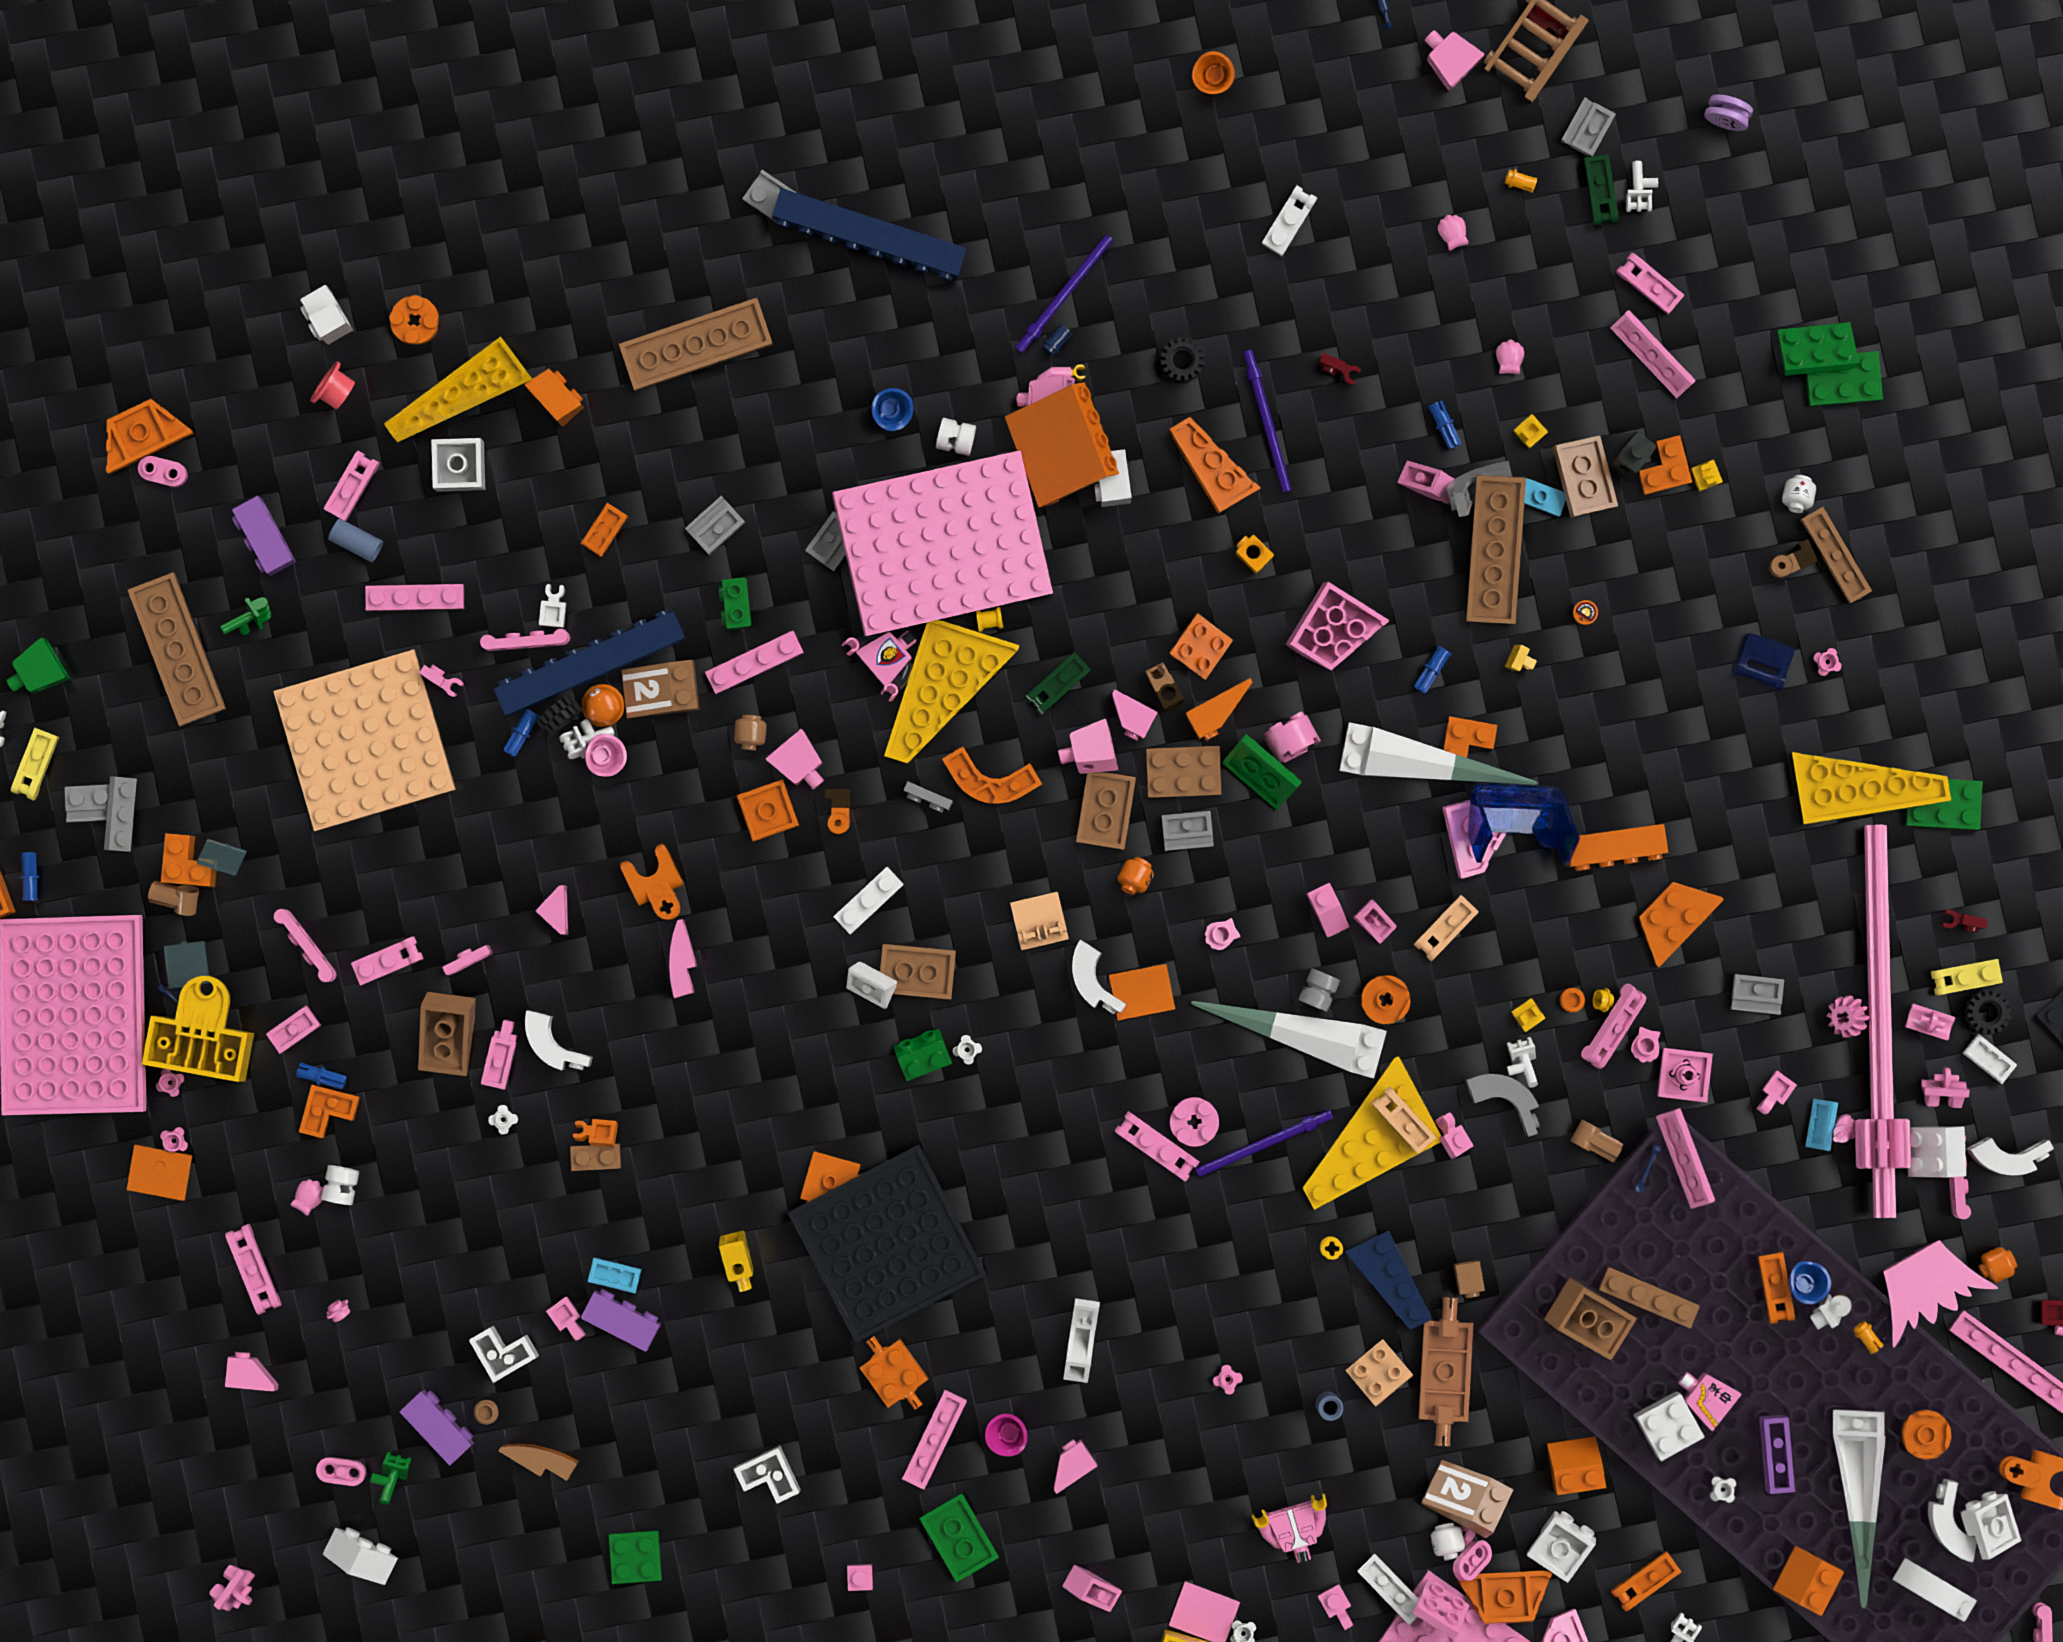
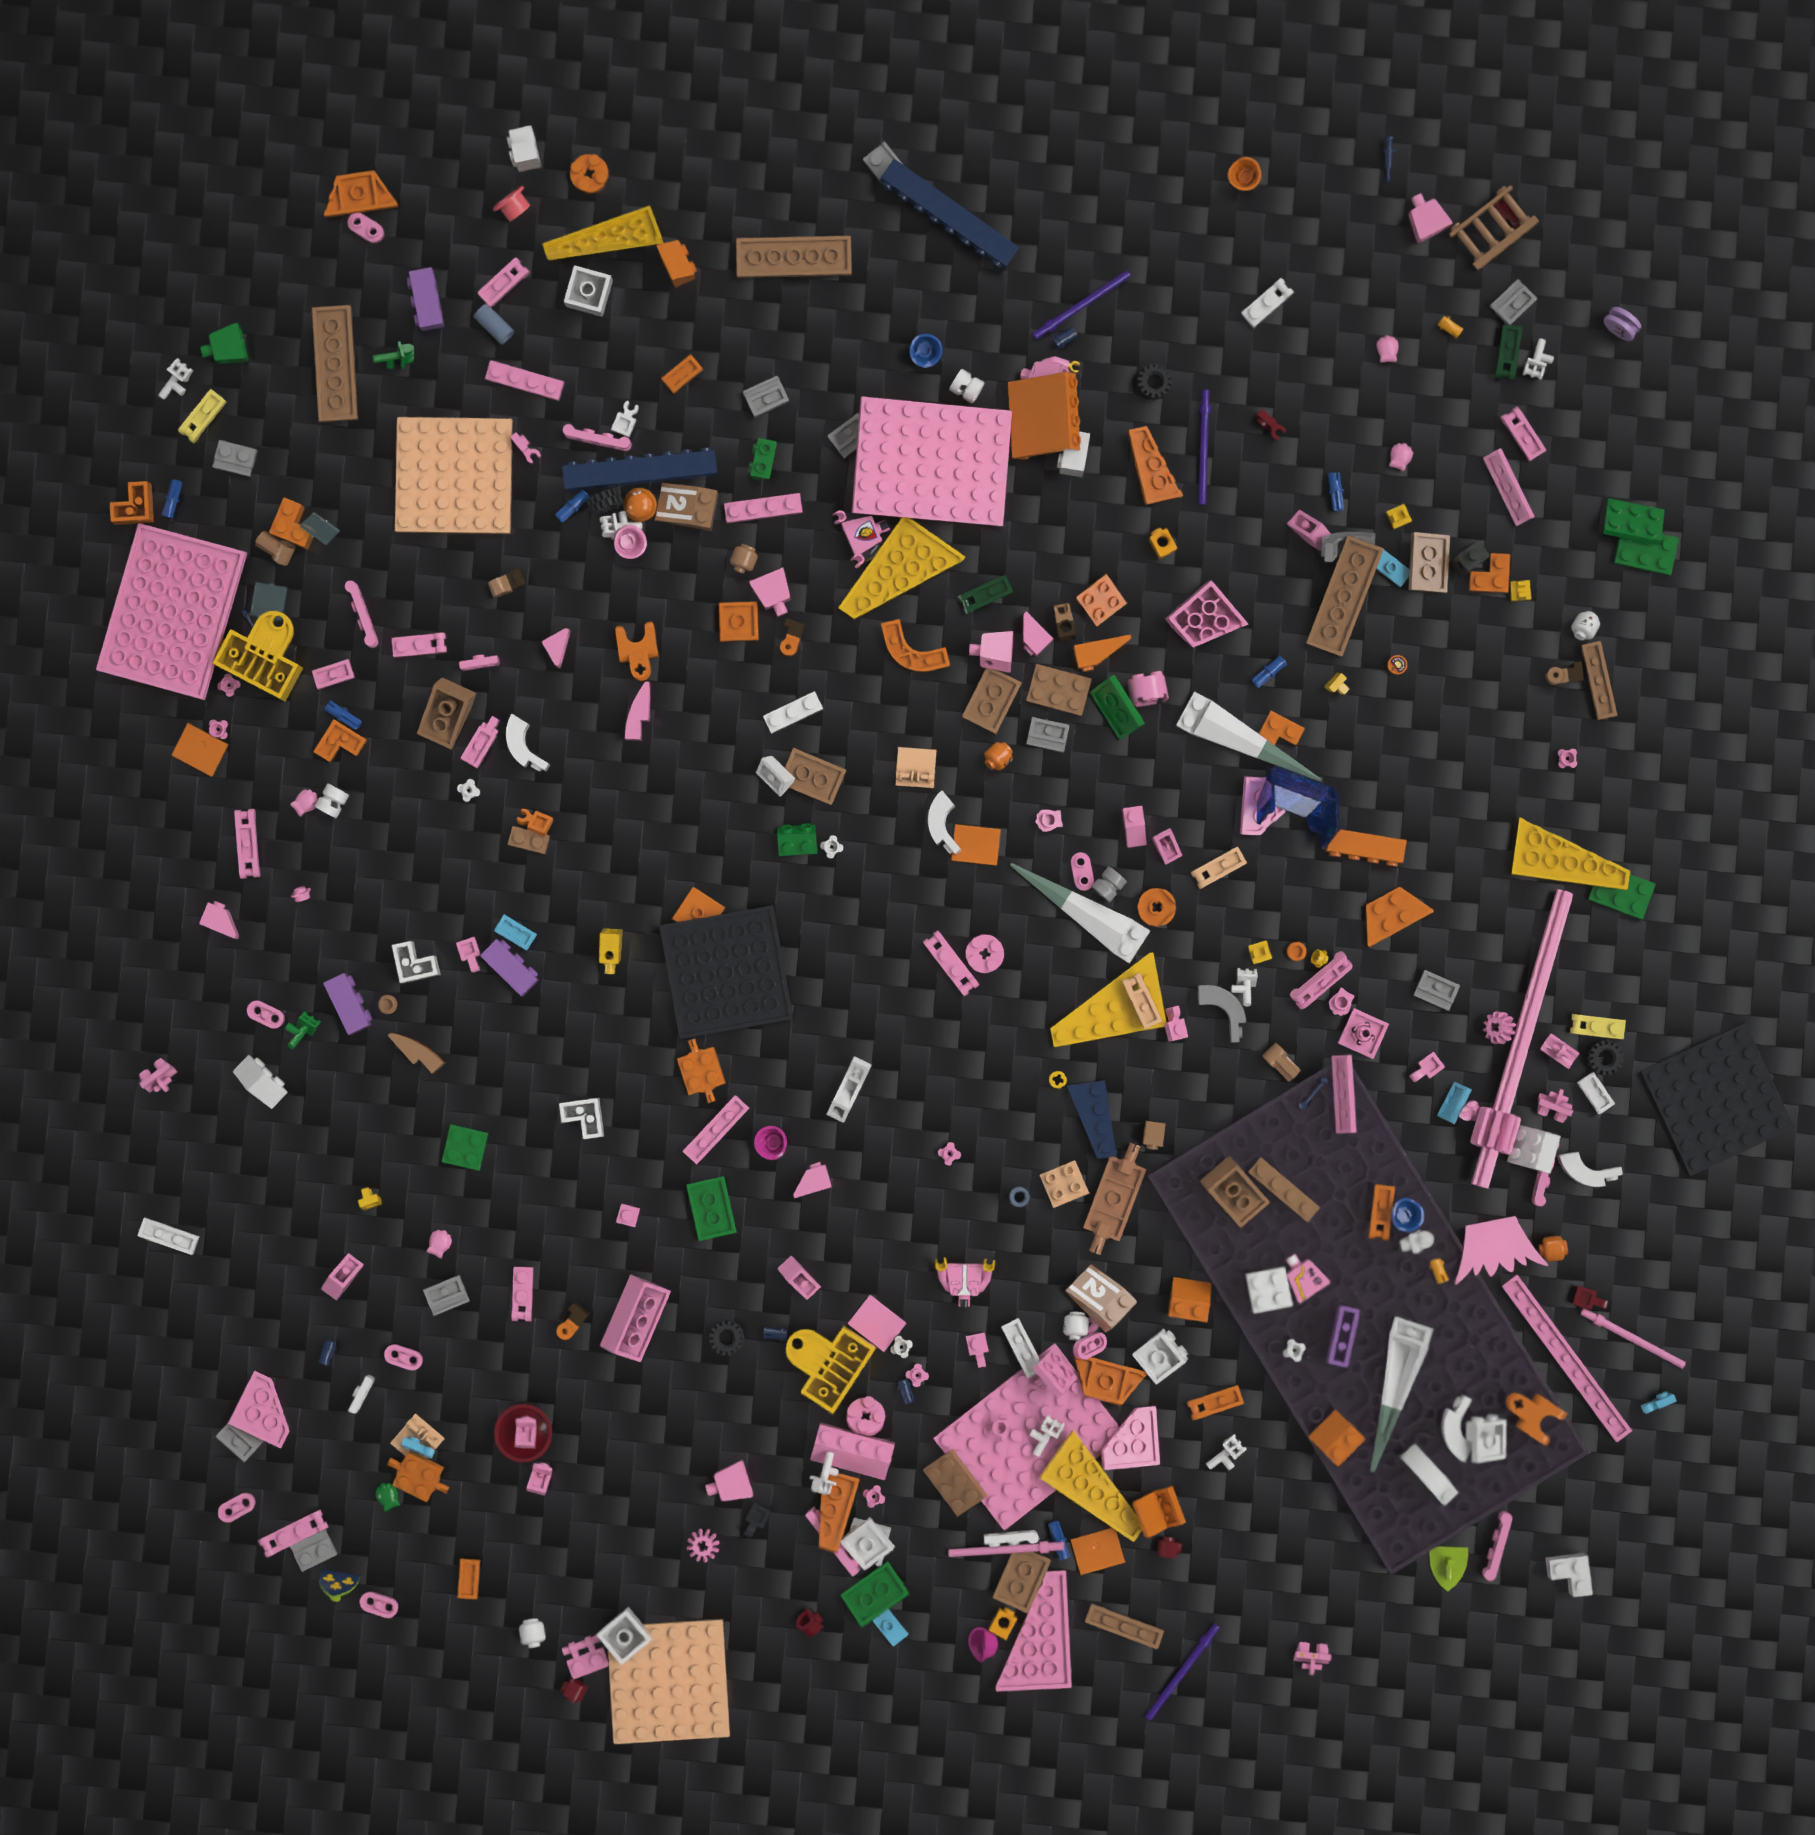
camera: 15 degrees right, 0 degrees up
light grey plate [104,777,137,852] -> none
light grey plate [904,781,953,813] -> none
yellow bush [976,607,1003,632] -> none
dark purple bar [1195,1110,1334,1177] -> none
clear blue plate [1735,633,1796,690] -> none
orange tile [1901,1410,1952,1460] -> none
dark red plate [1941,910,1988,933] -> none
none -> leg [488,568,527,598]
none -> bright pink plate [1071,852,1094,891]

